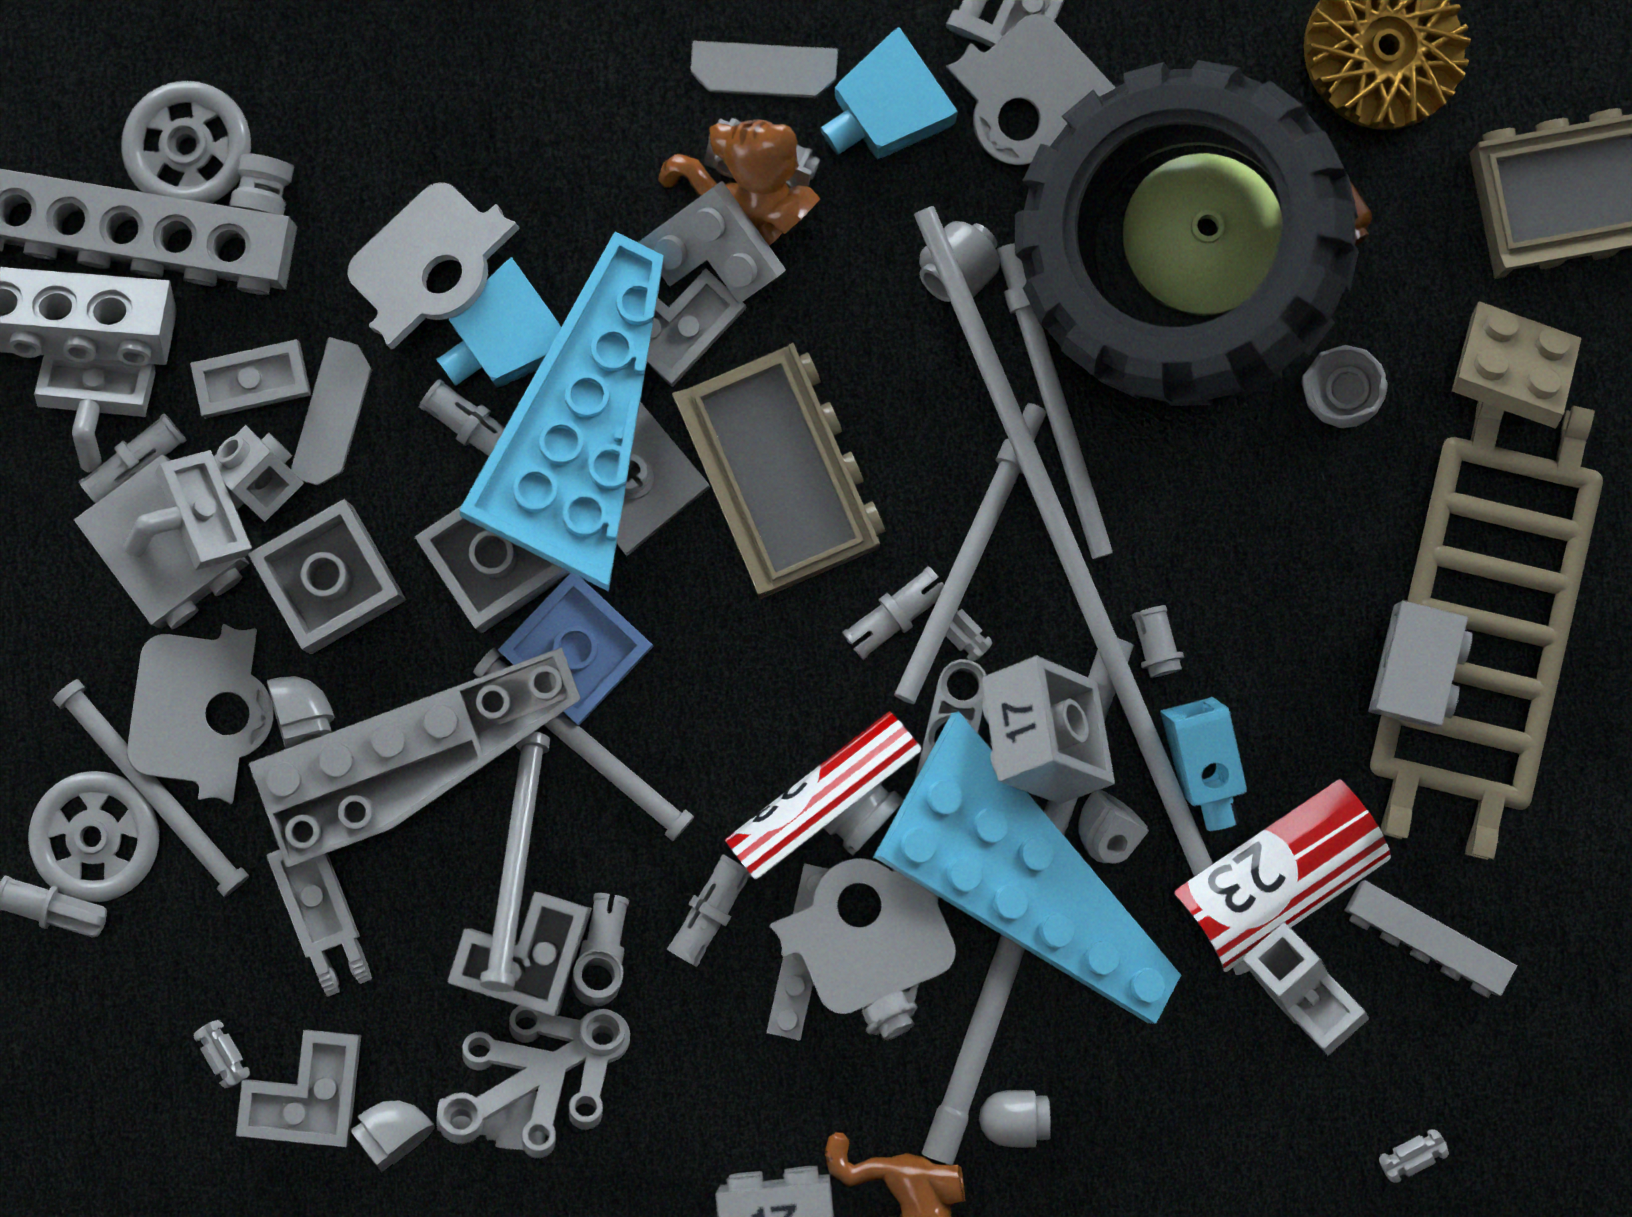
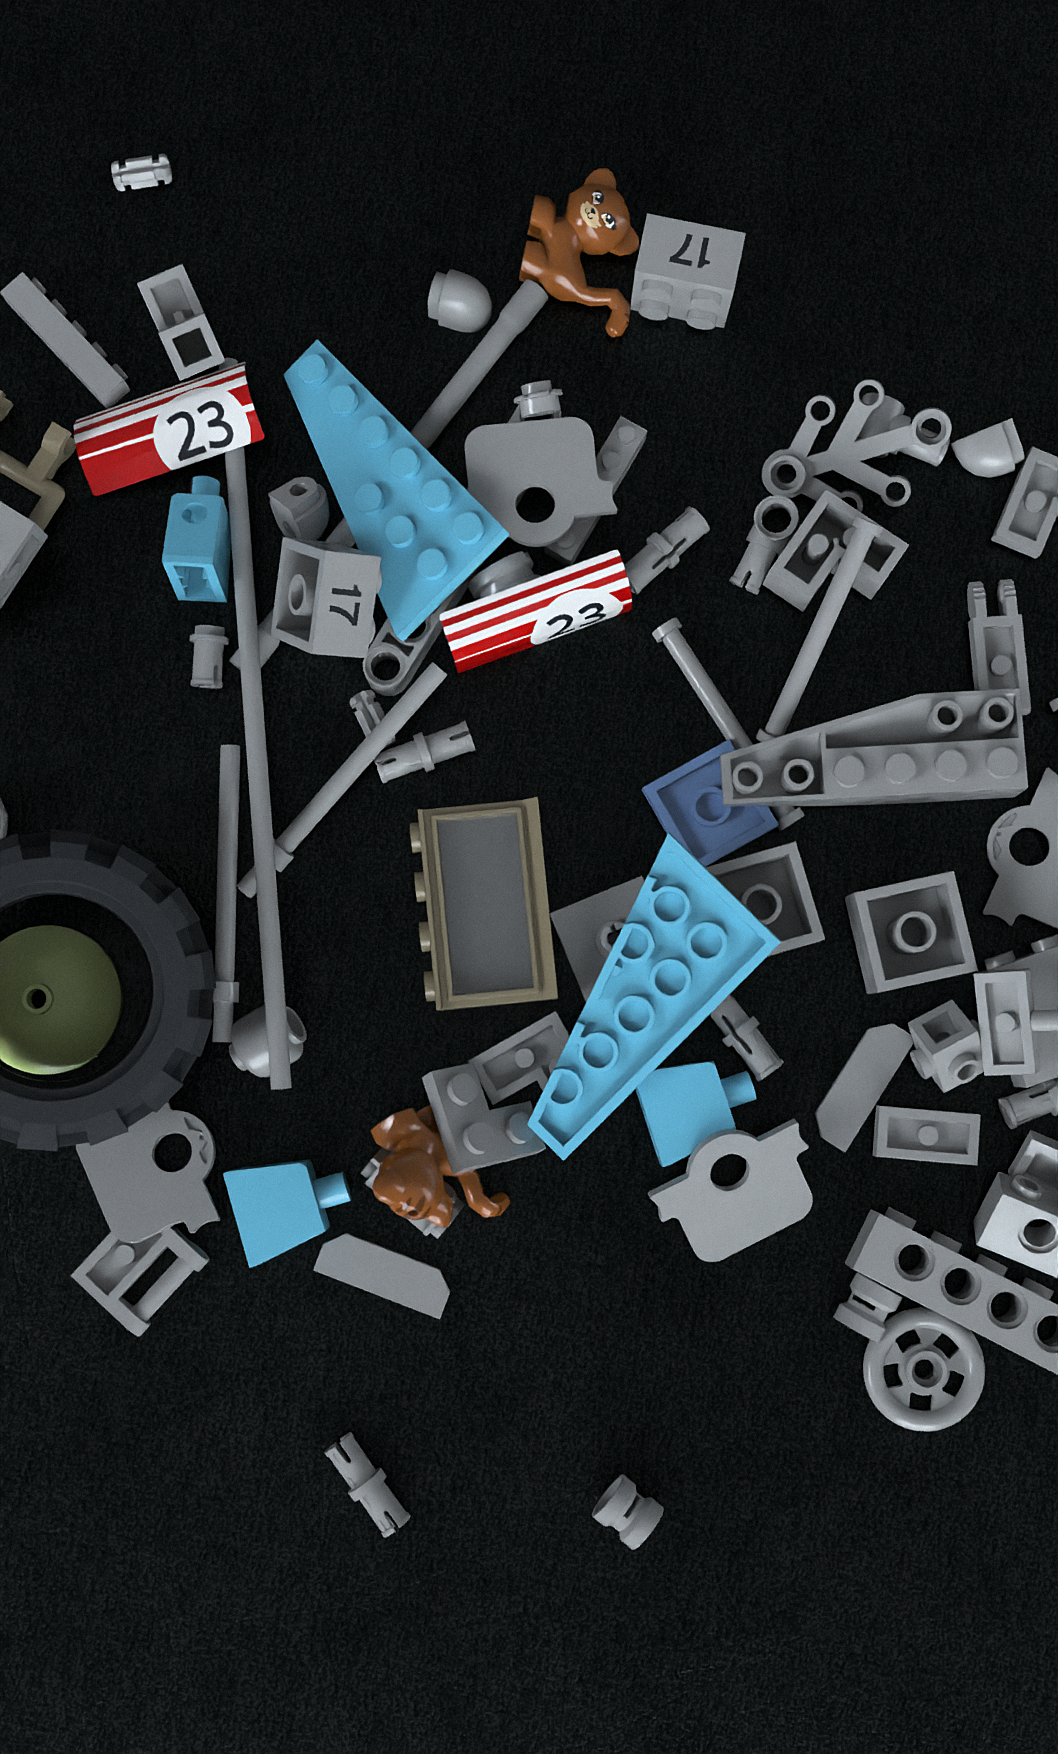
camera: 165 degrees left, 0 degrees up
light grey piece [267,676,335,749] -> none

